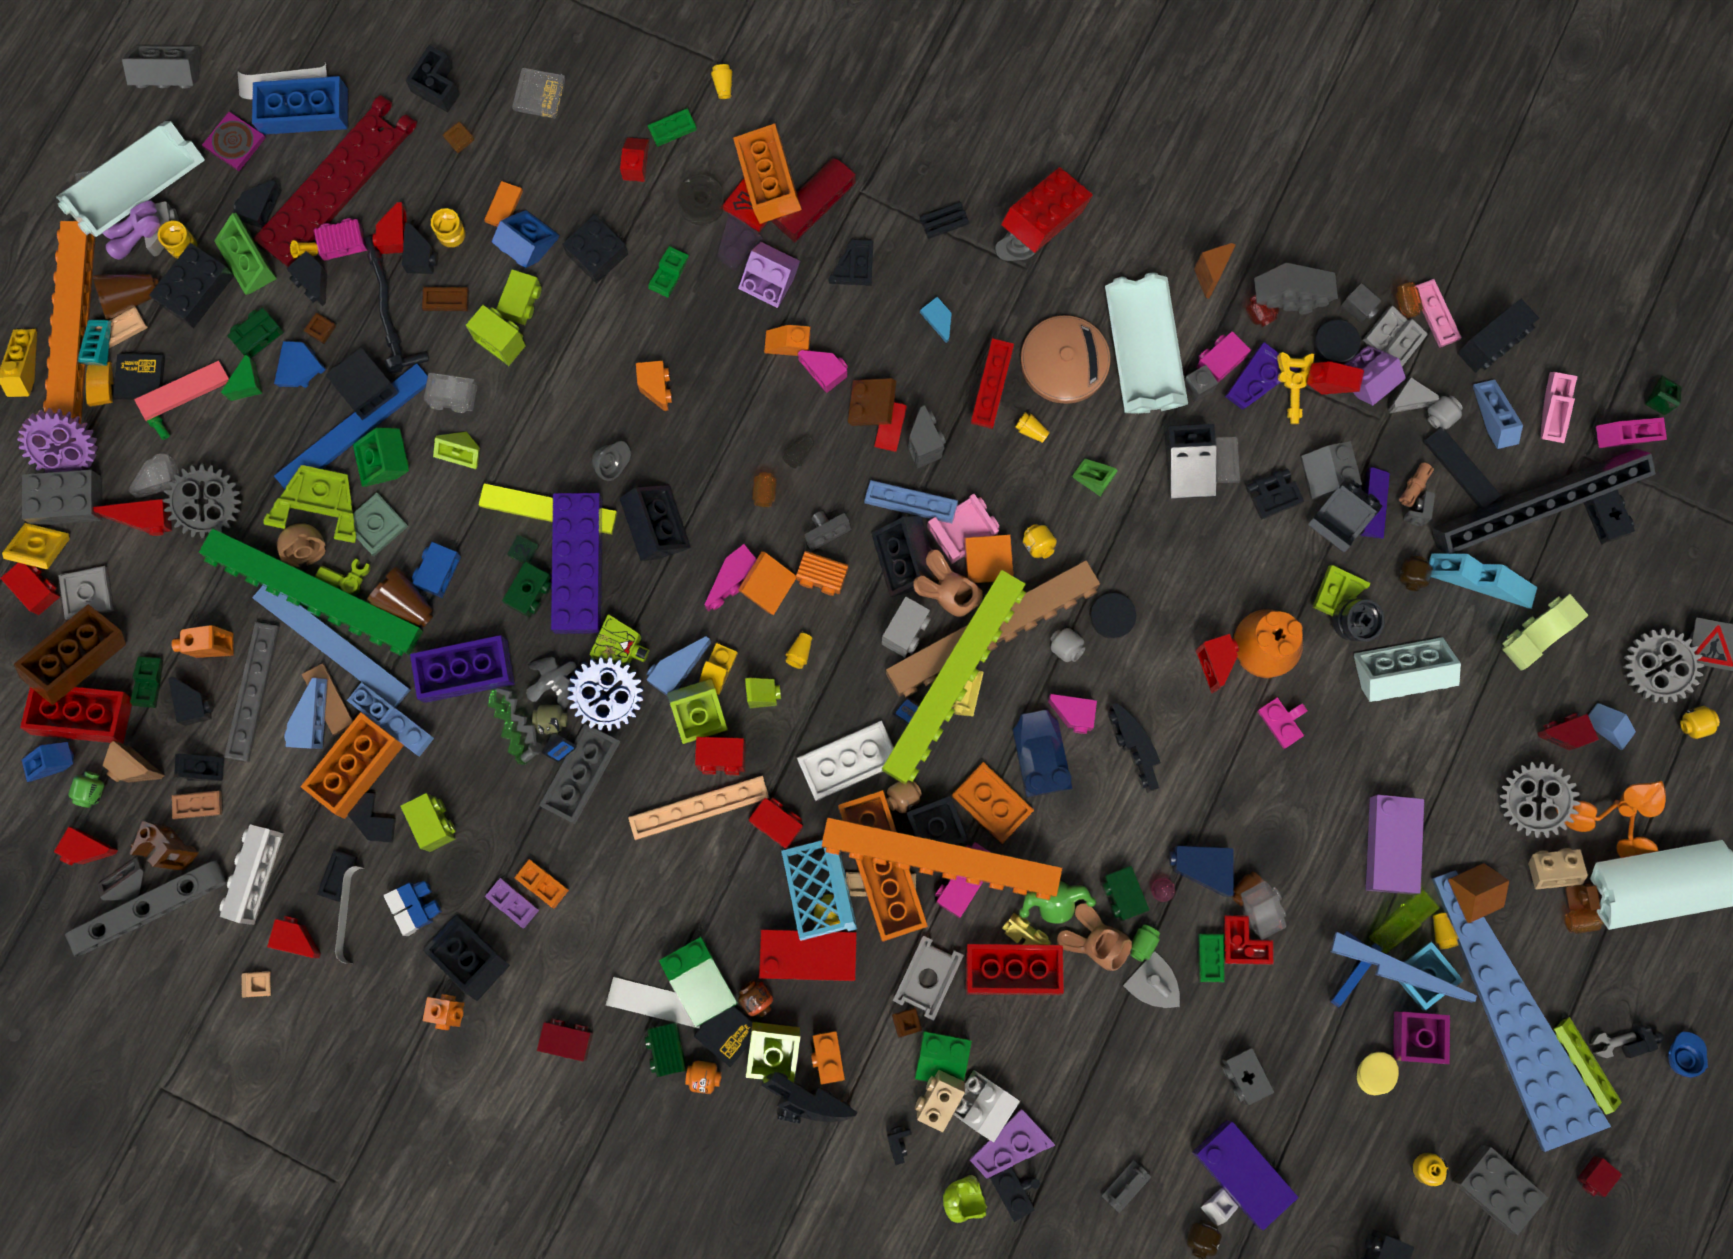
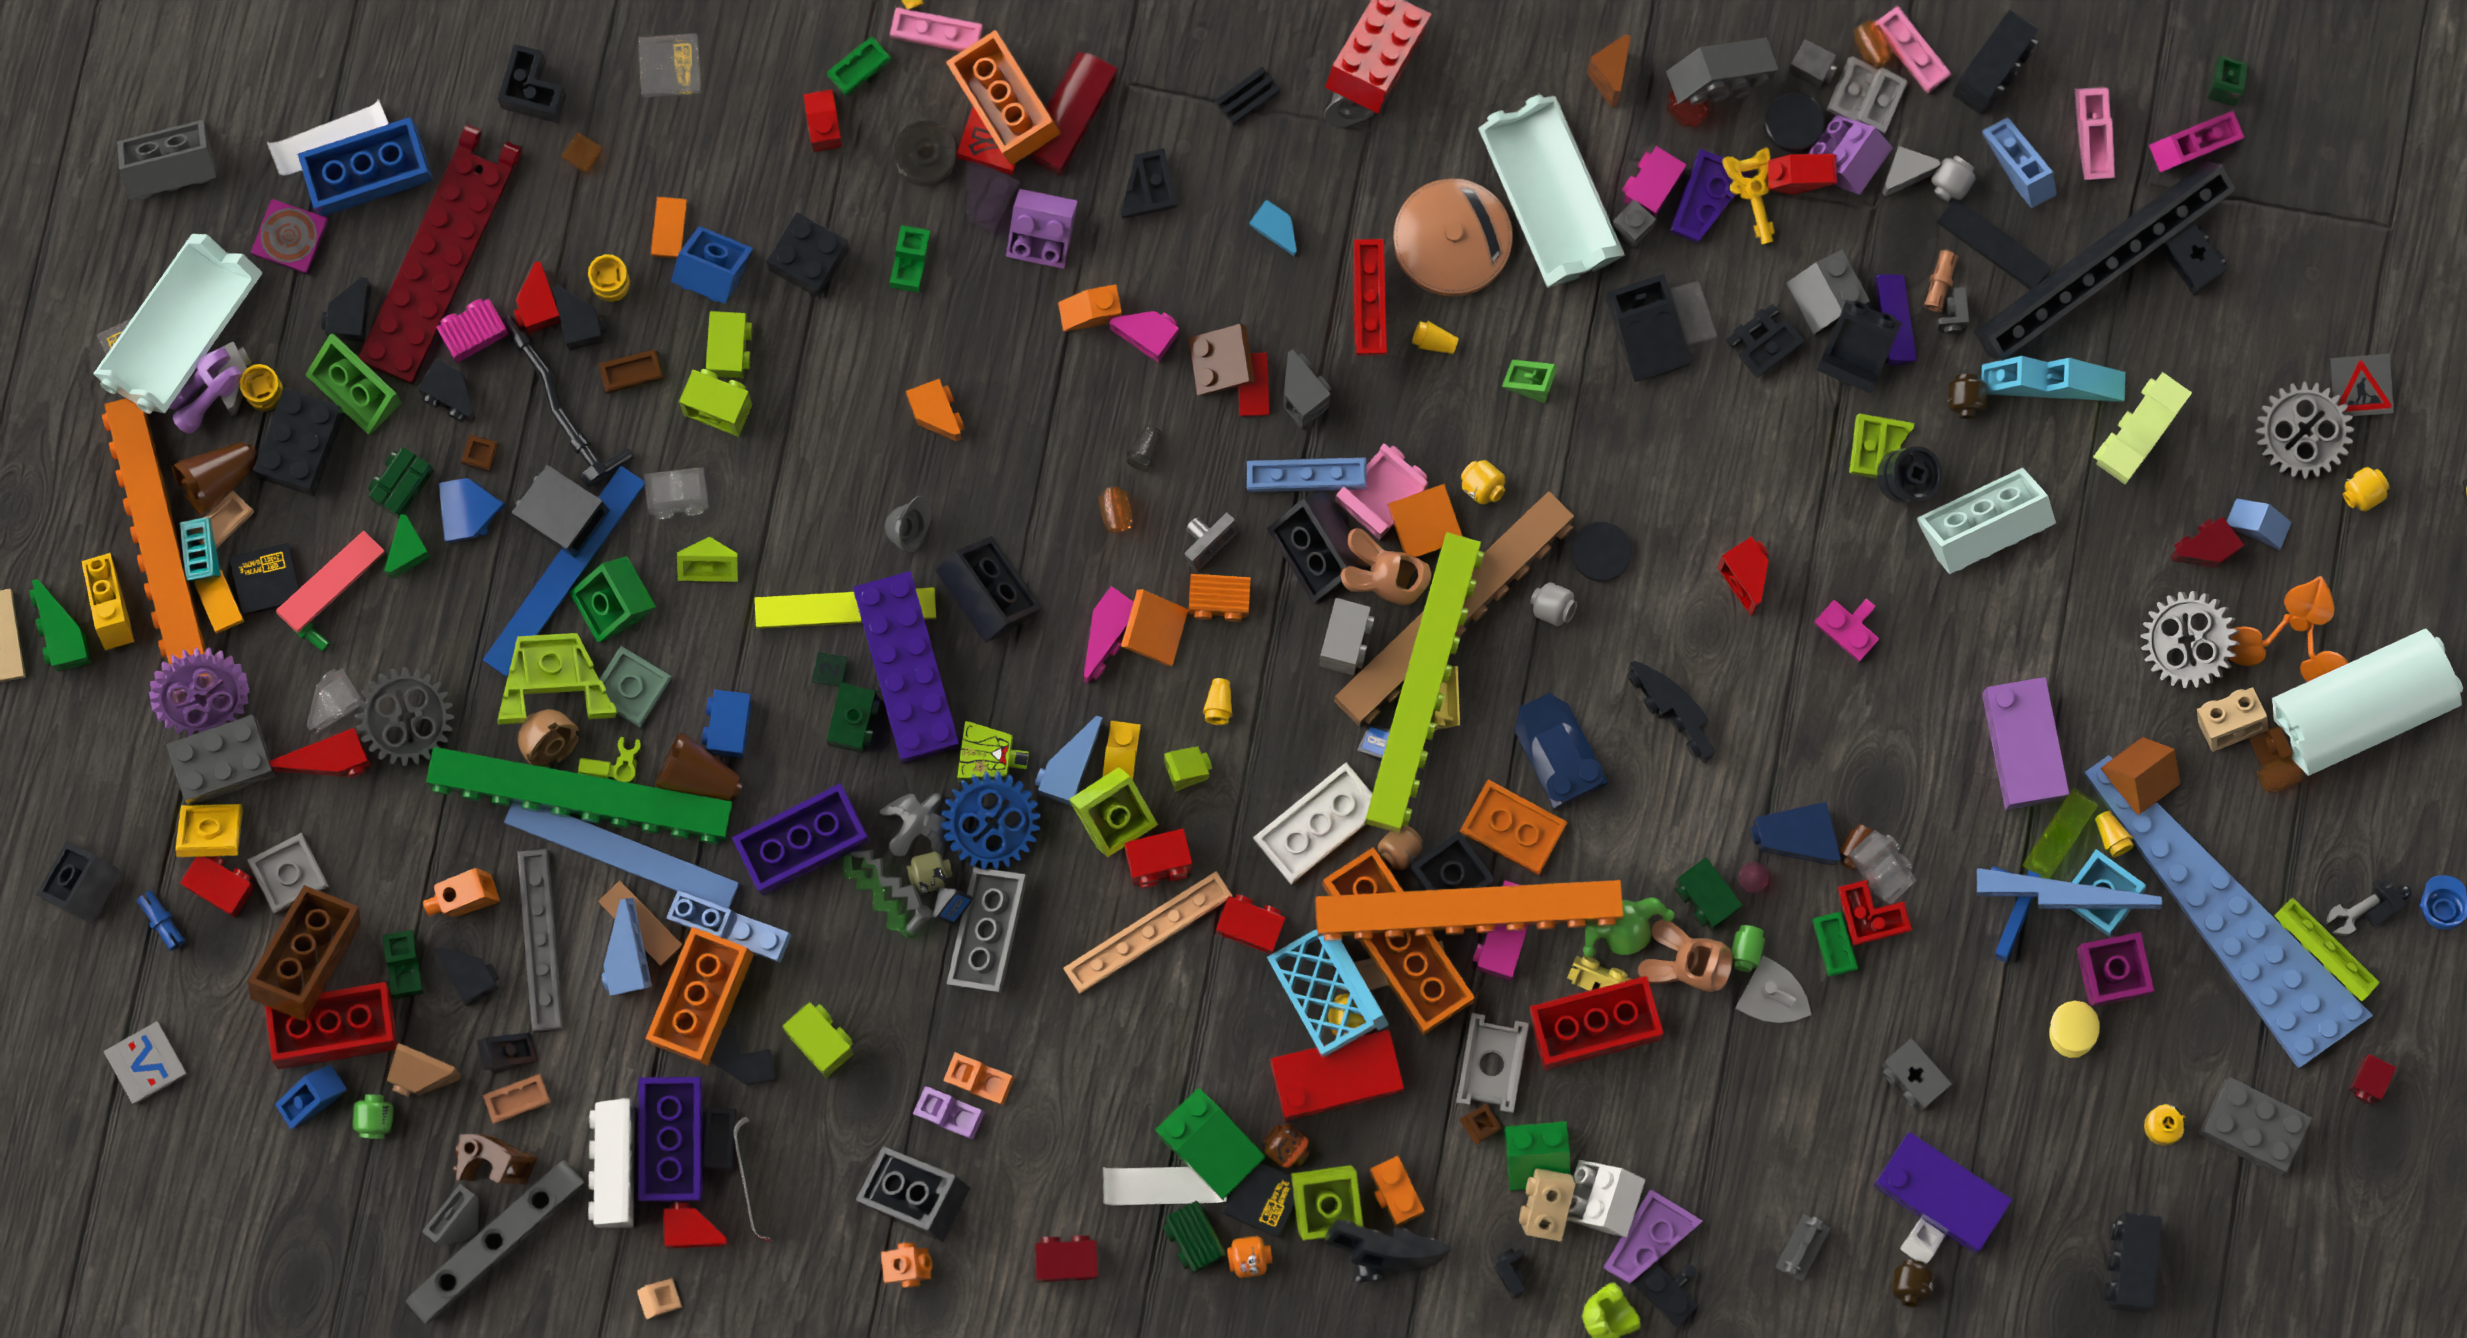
camera: 15 degrees left, 0 degrees up
red slope [54,827,118,866] -> none
yellow piece [290,240,318,258] -> none
blue hips [383,881,442,936] -> none
dark pink slope [1048,694,1097,734] -> none
orange cone [1233,609,1303,678] -> none
none -> dark purple brick [638,1077,703,1202]
none -> bright pink tile [890,8,983,52]

